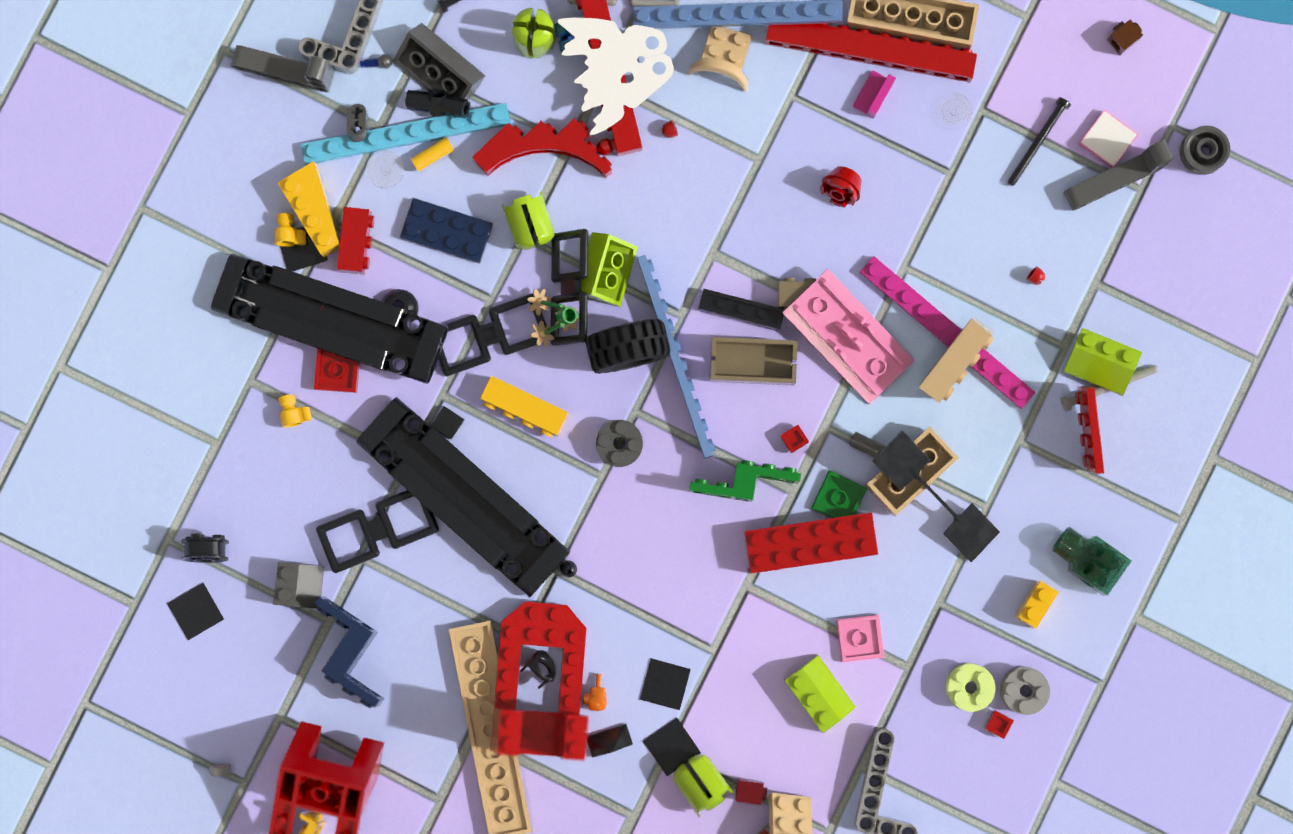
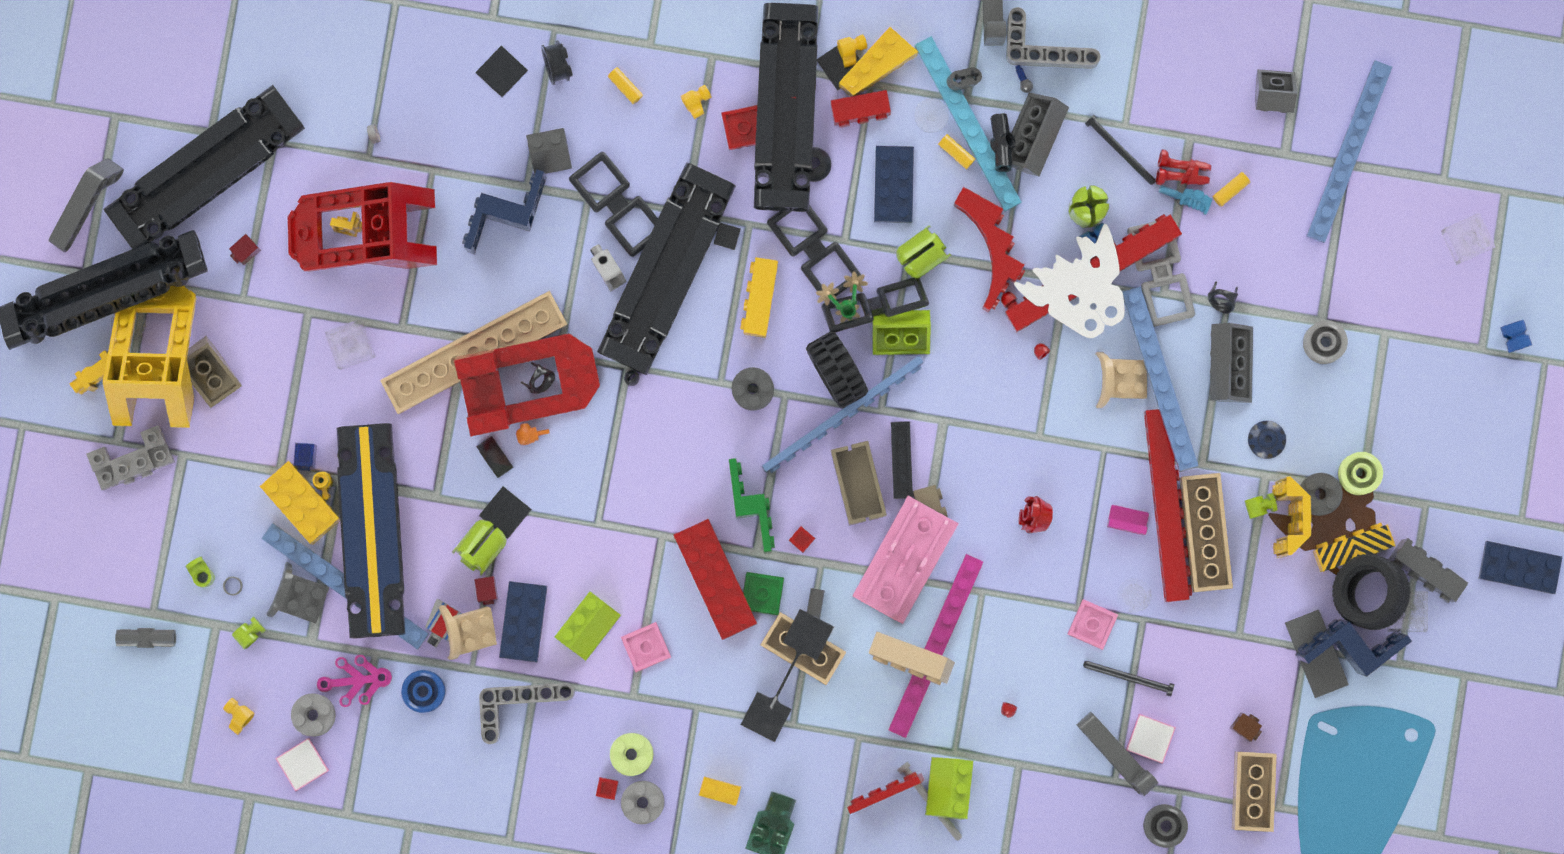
camera: 70 degrees right, 0 degrees up
black piece [640,658,691,710] -> none
none -> dark blue plate [499,581,548,662]
none -> light grey torso [590,245,627,292]
none -> yellow piece [607,67,643,104]
none -> bright pink tile [1067,599,1118,650]
none -> tan brick [1232,751,1277,832]

